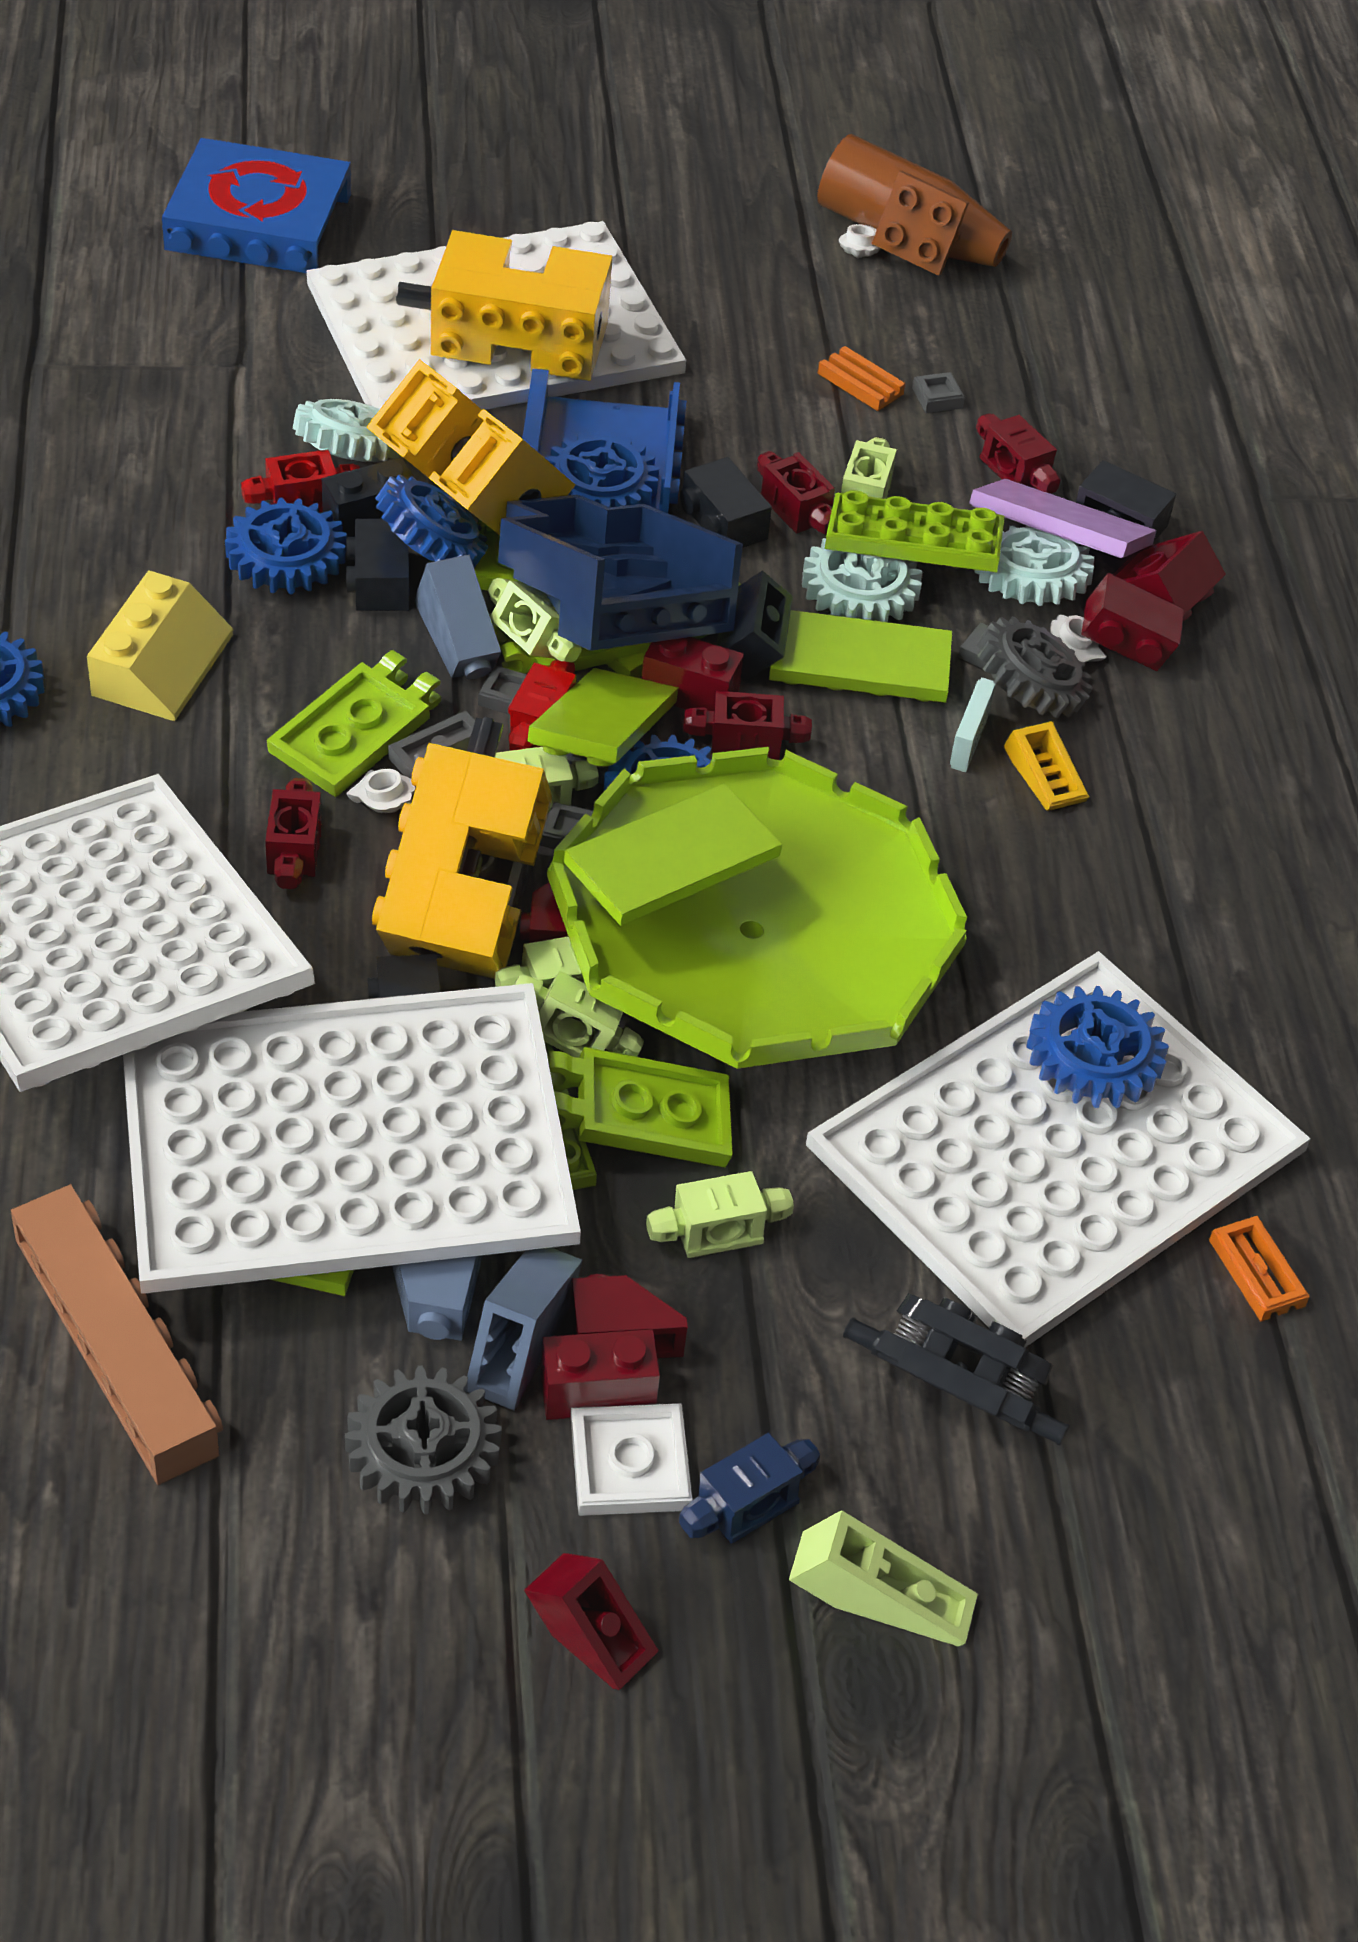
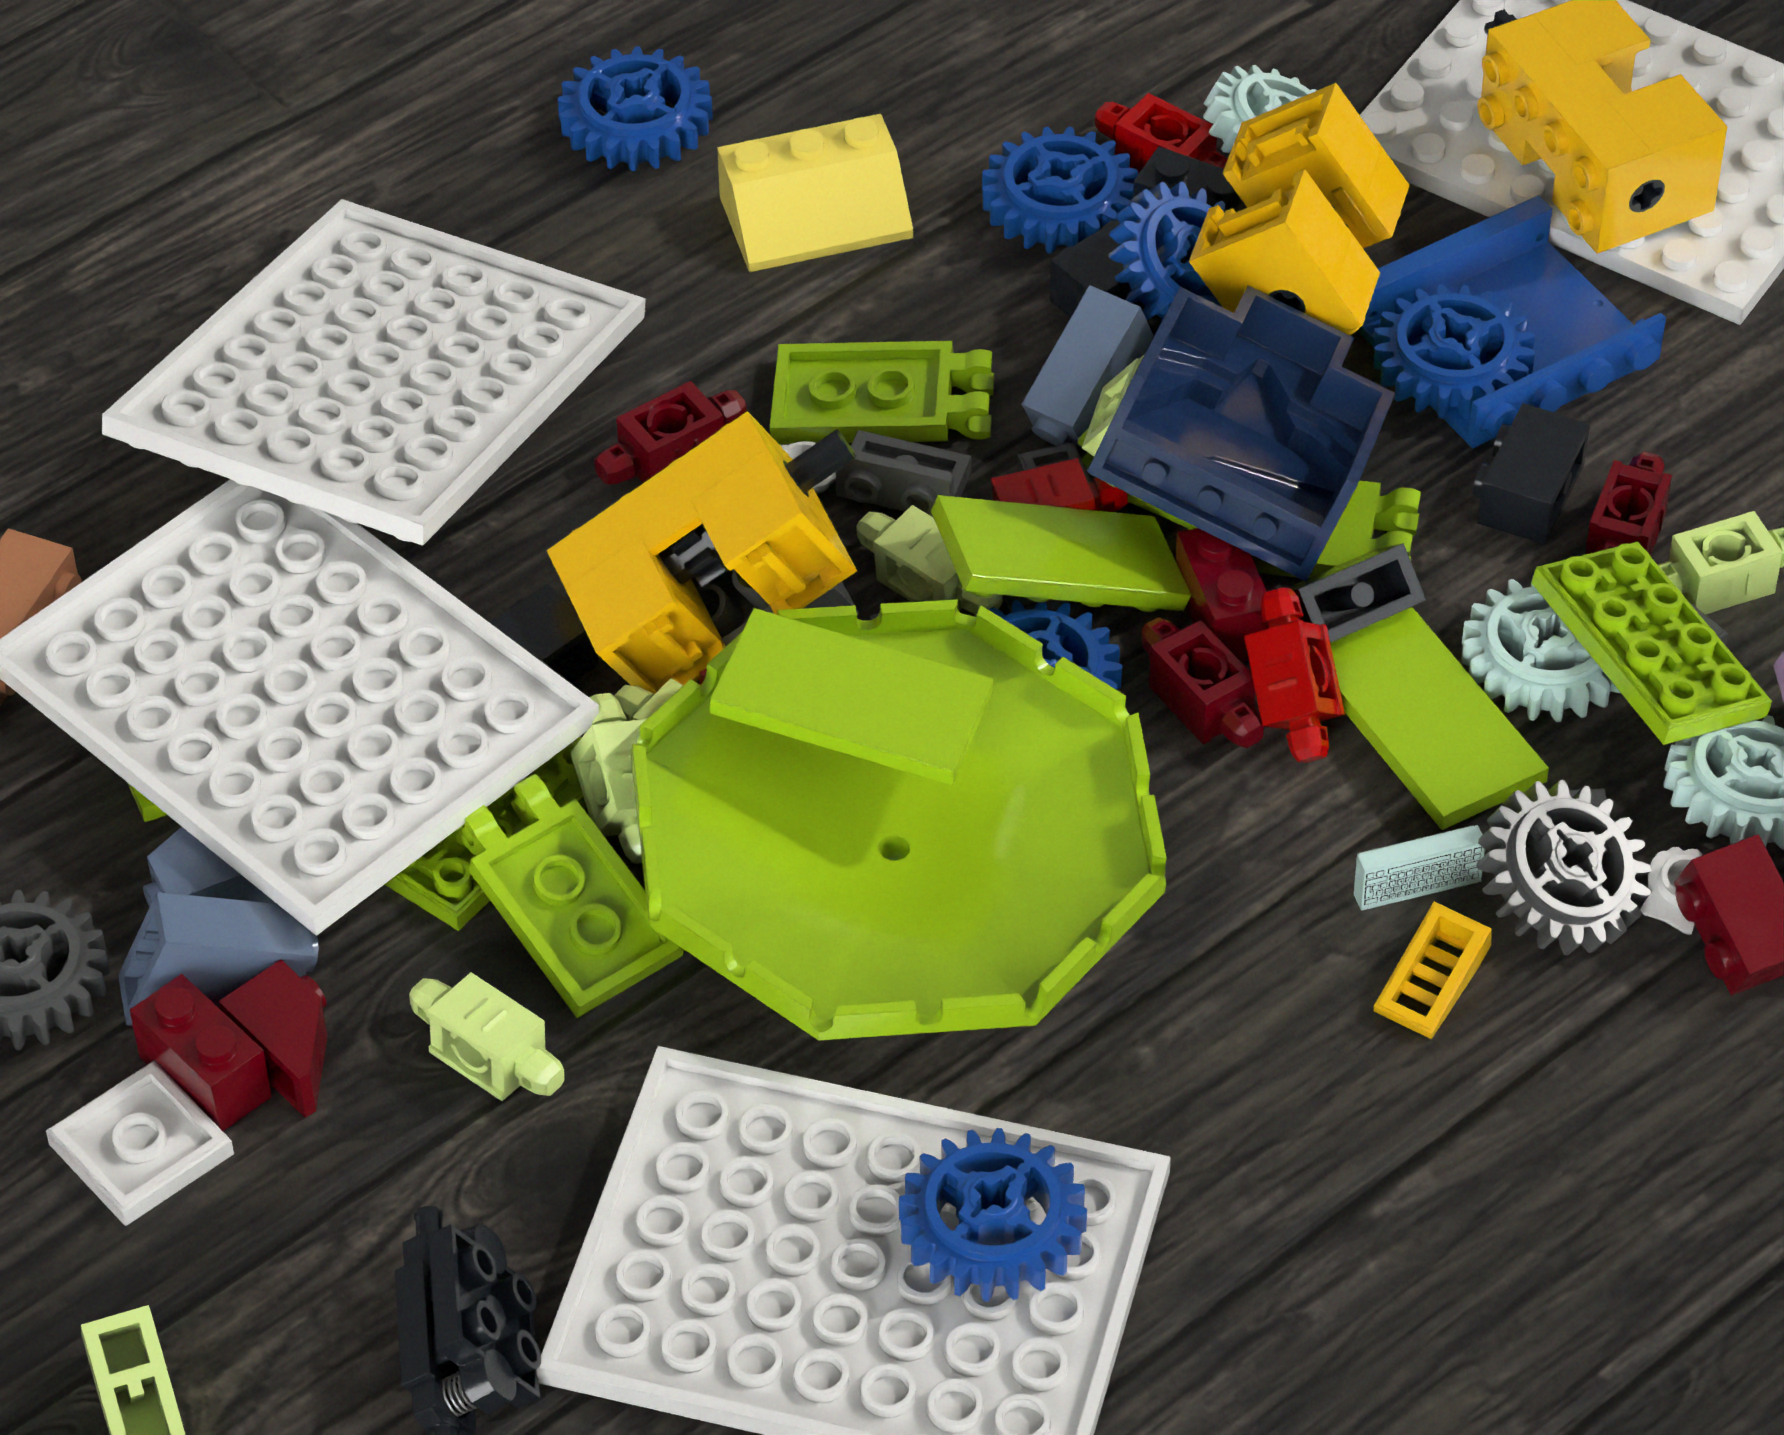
camera: 60 degrees right, 0 degrees up
dark blue piece [679,1432,820,1544] -> none
none -> red piece [1244,587,1345,763]

